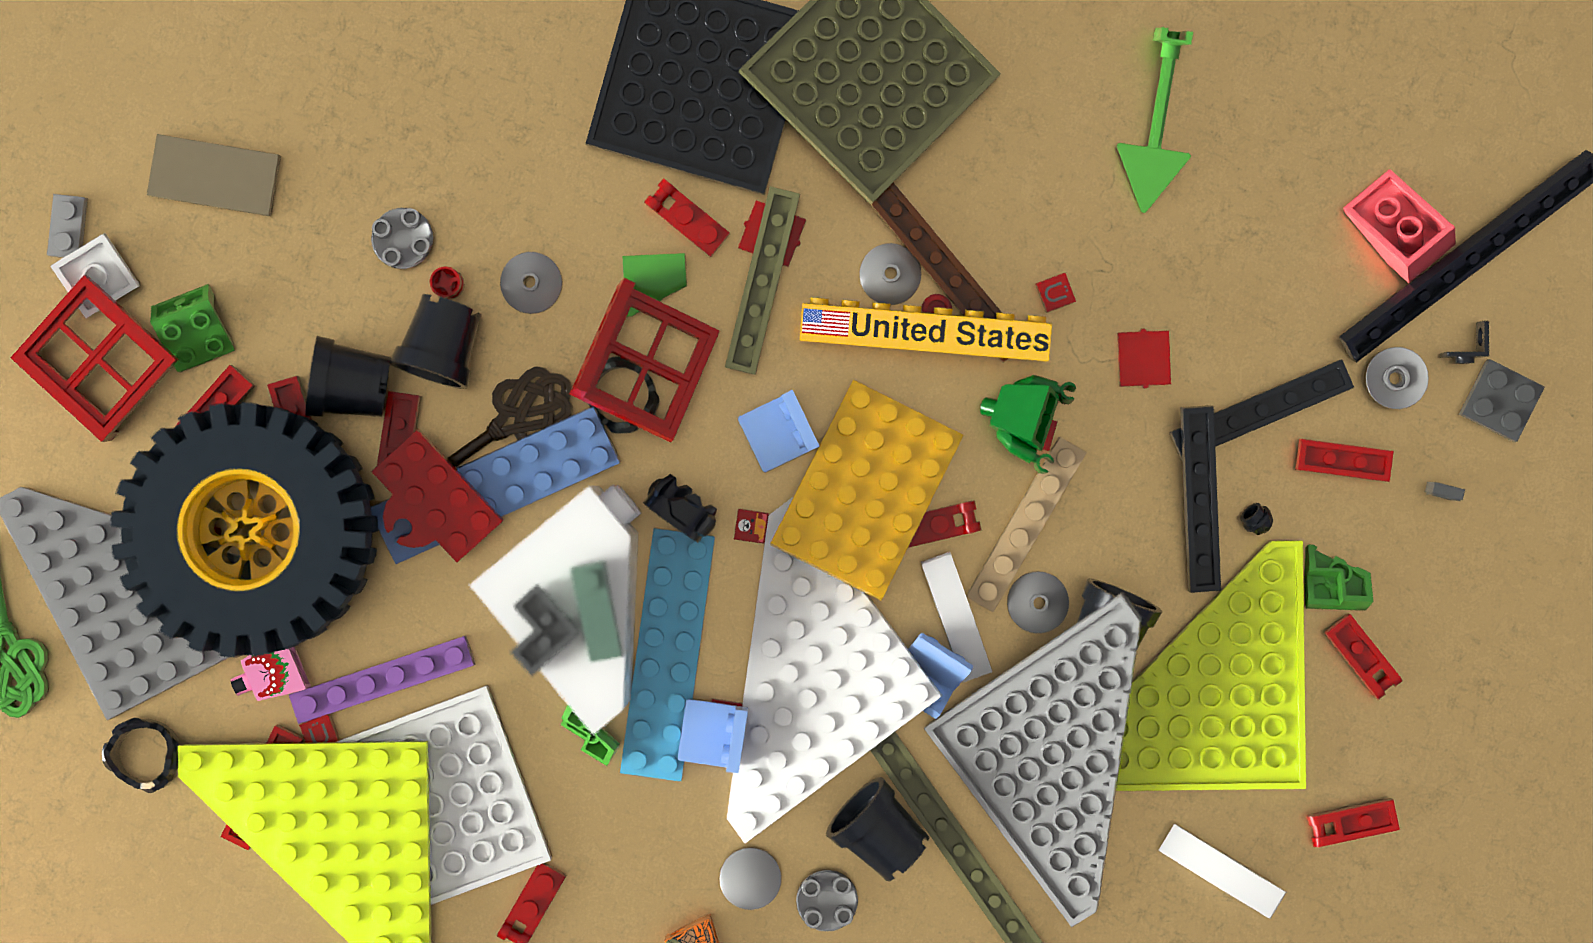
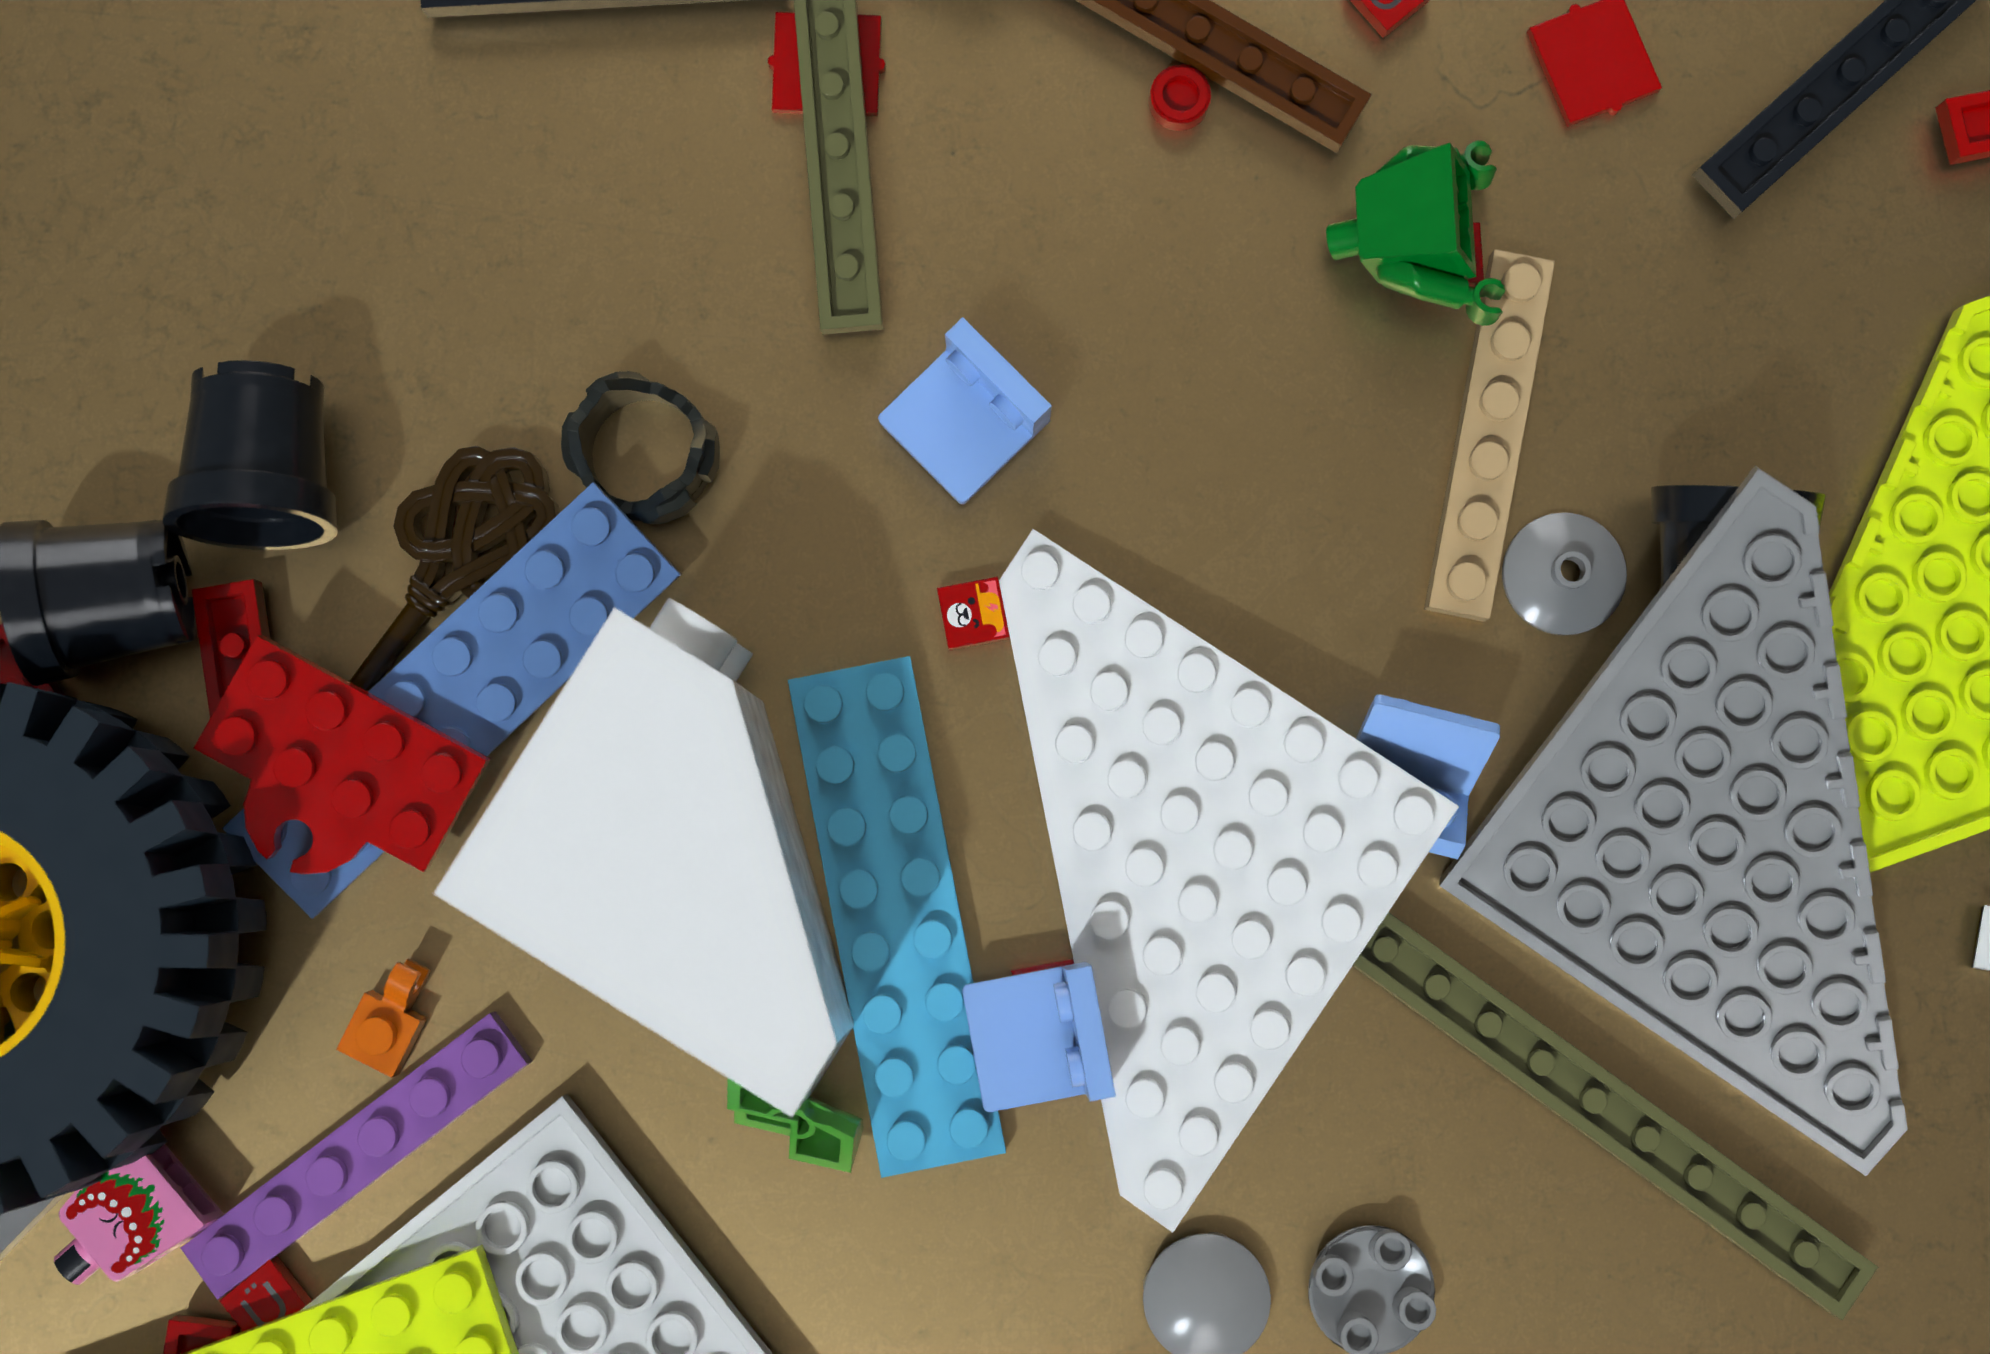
camera: 20 degrees left, 5 degrees down
light grey dish [371,208,433,269] -> none
red wheel [429,266,465,299] -> none
light grey dish [500,252,562,314] -> none
dark grey plate [510,584,581,676] -> none
red window [569,278,720,442] -> none
sand green slope [570,561,623,662] -> none
bright green slope [623,253,687,317] -> none
black piece [643,474,717,543] -> none
red plate [644,178,730,257] -> none
yellow plate [770,380,963,601] -> none
yellow brick [799,297,1052,361] -> none
black piece [826,777,930,881] -> none
light grey dish [860,243,921,305] -> none
red plate [908,500,982,548] -> none
white slope [921,552,992,683] -> none
black plate [1180,405,1221,593] -> none
black plate [1241,503,1273,535] -> none
none -> orange plate [336,959,431,1078]

